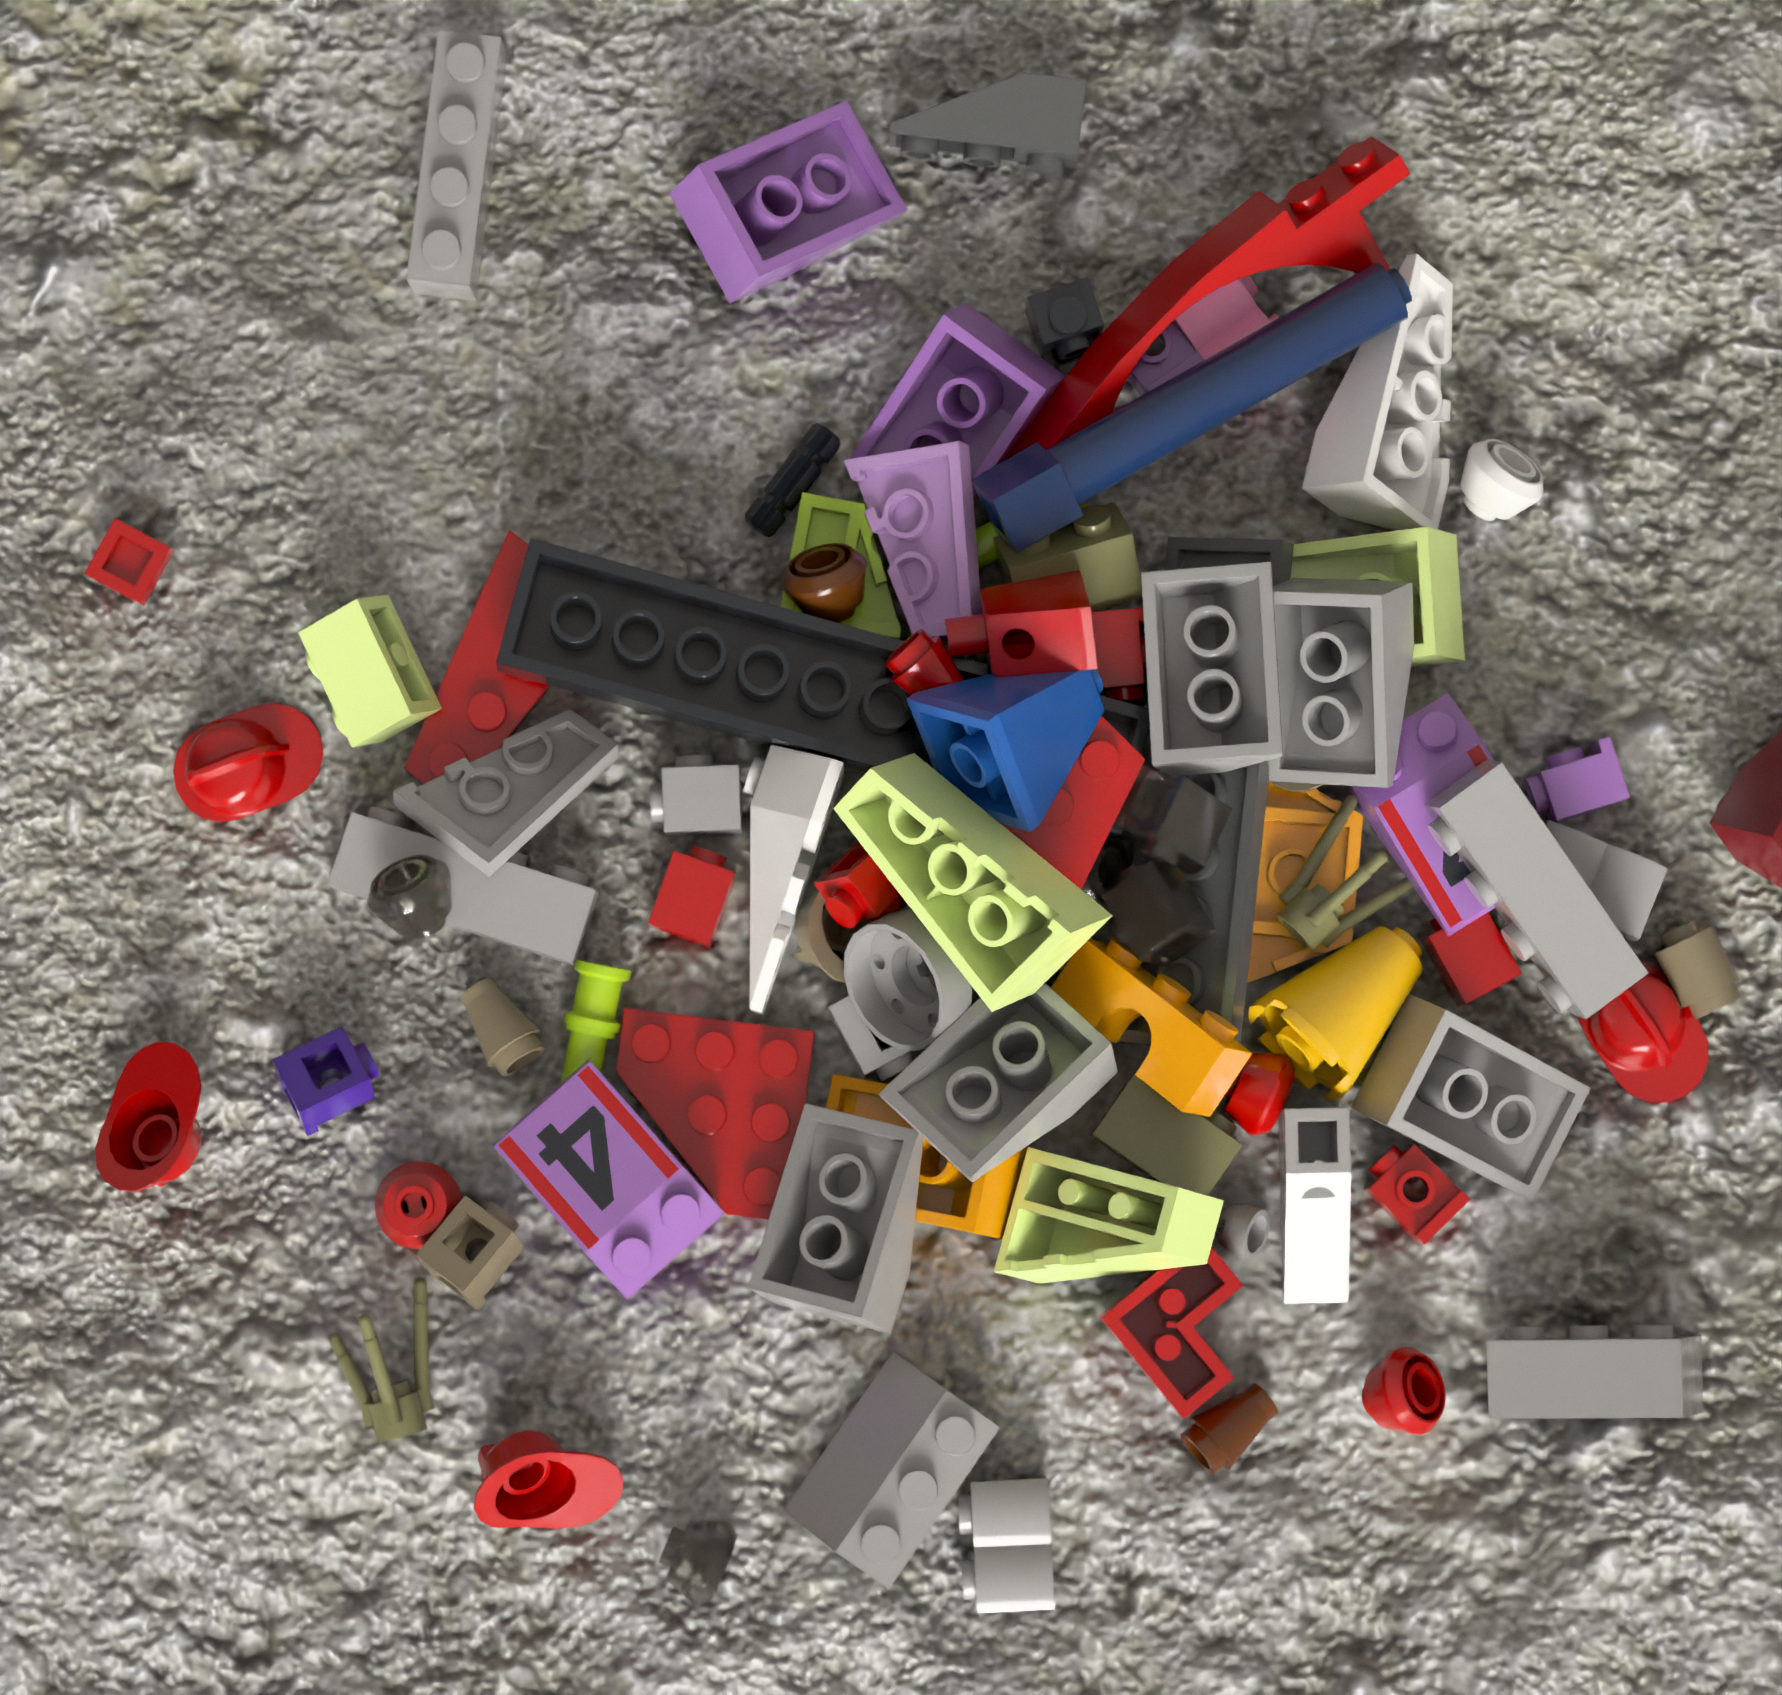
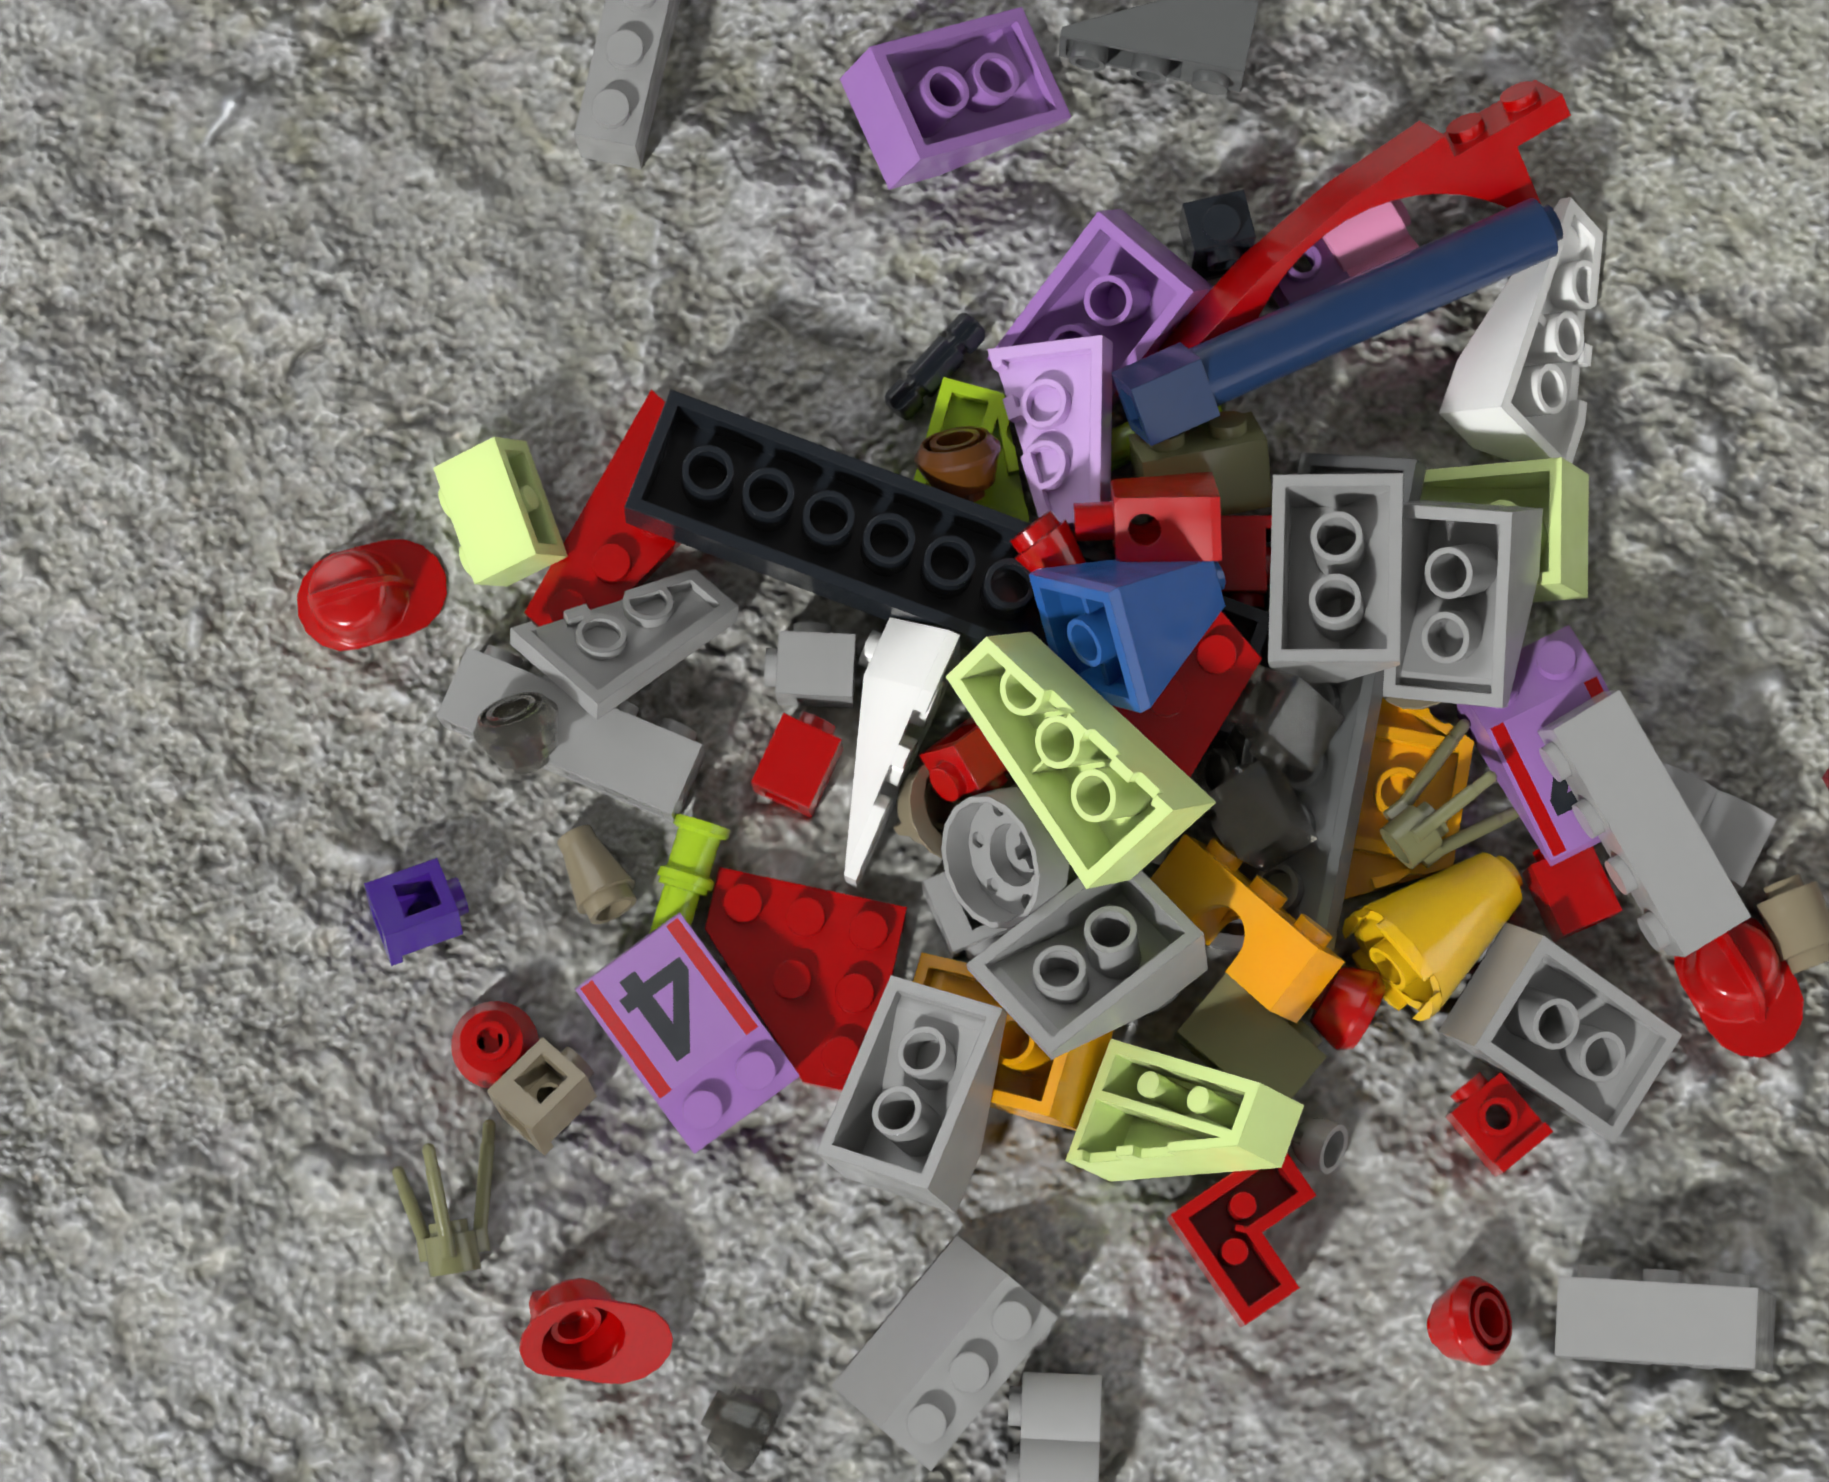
camera: 10 degrees right, 5 degrees down
red plate [84,518,174,606] -> none
red piece [95,1042,202,1192] -> none
reddish brown cone [1180,1383,1278,1475] -> none
slope [1278,1108,1351,1304] -> none
white cone [1460,439,1544,521] -> none
medium lavender brick [1524,737,1630,823] -> none

